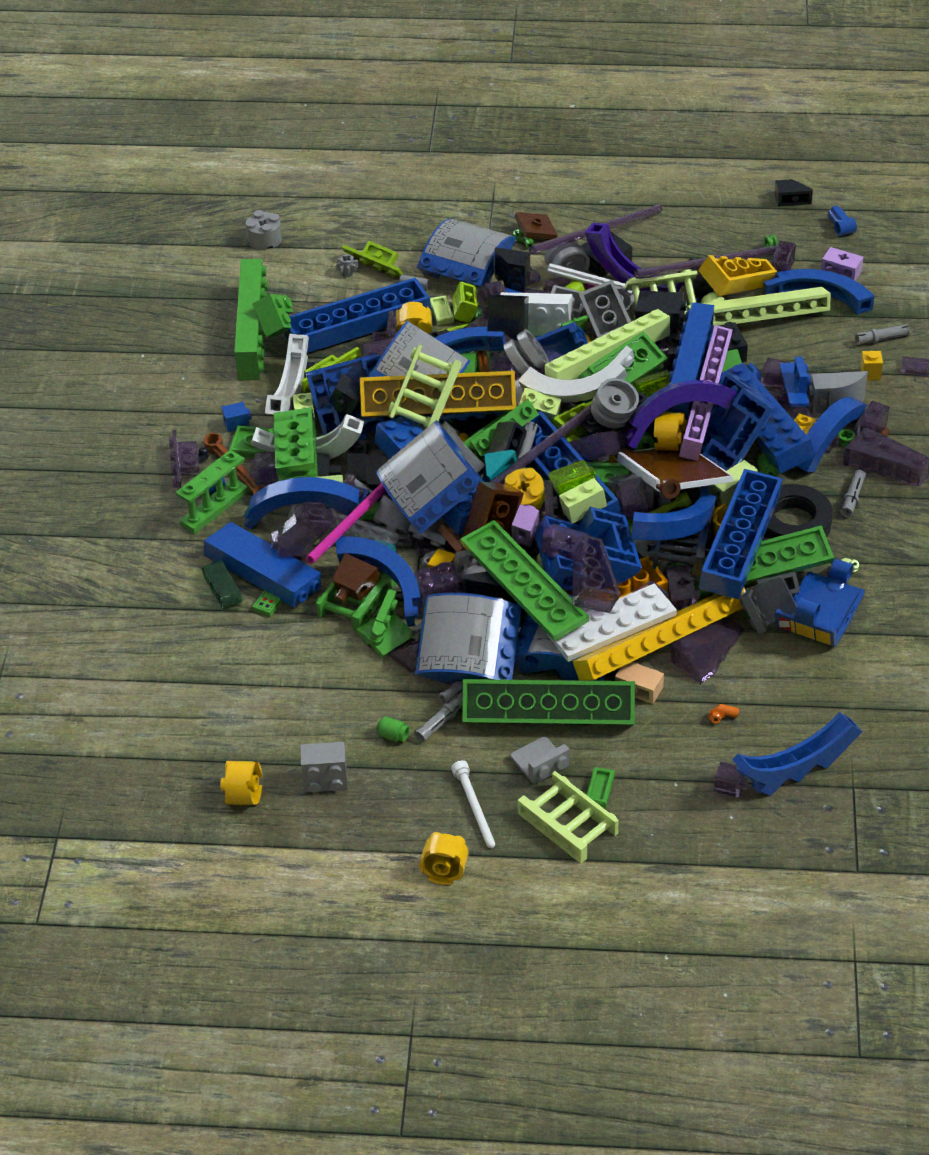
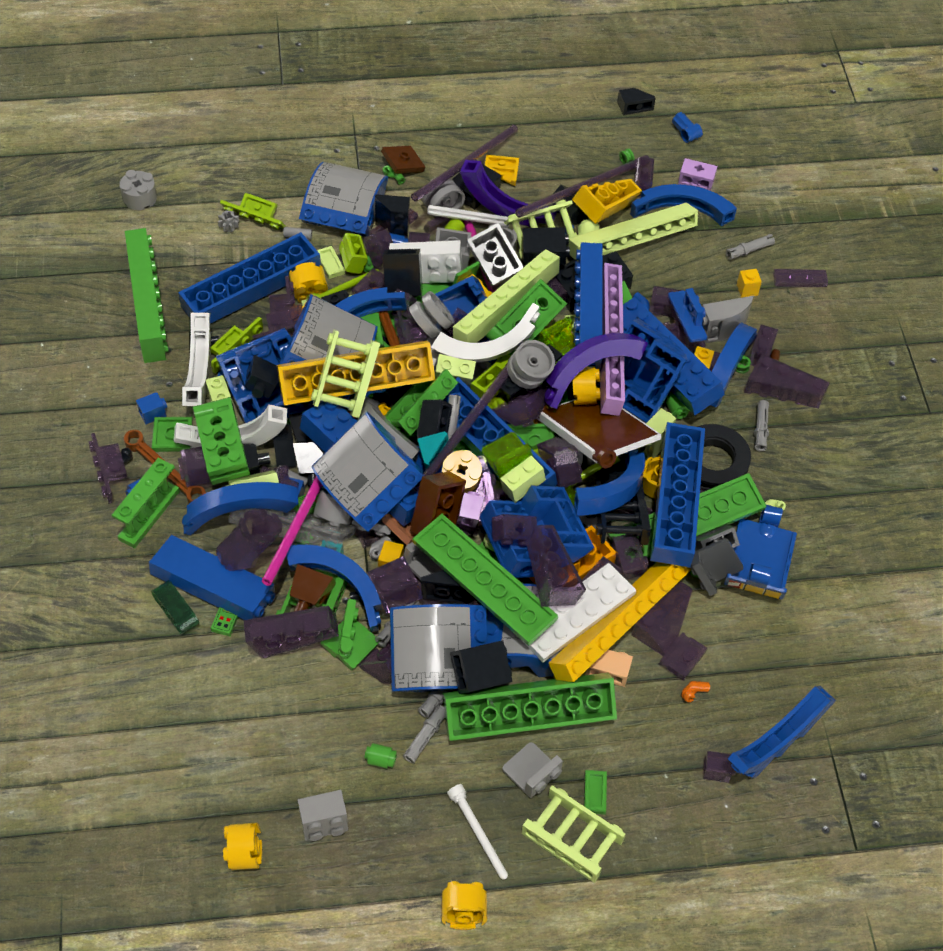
camera: 15 degrees left, 10 degrees up
bright green brick [252,294,293,337] -> none
none -> clear purple wedge [244,606,339,659]
none -> black brick [450,640,513,694]
none -> yellow wing [485,155,519,186]
none -> clear purple plate [659,632,707,680]

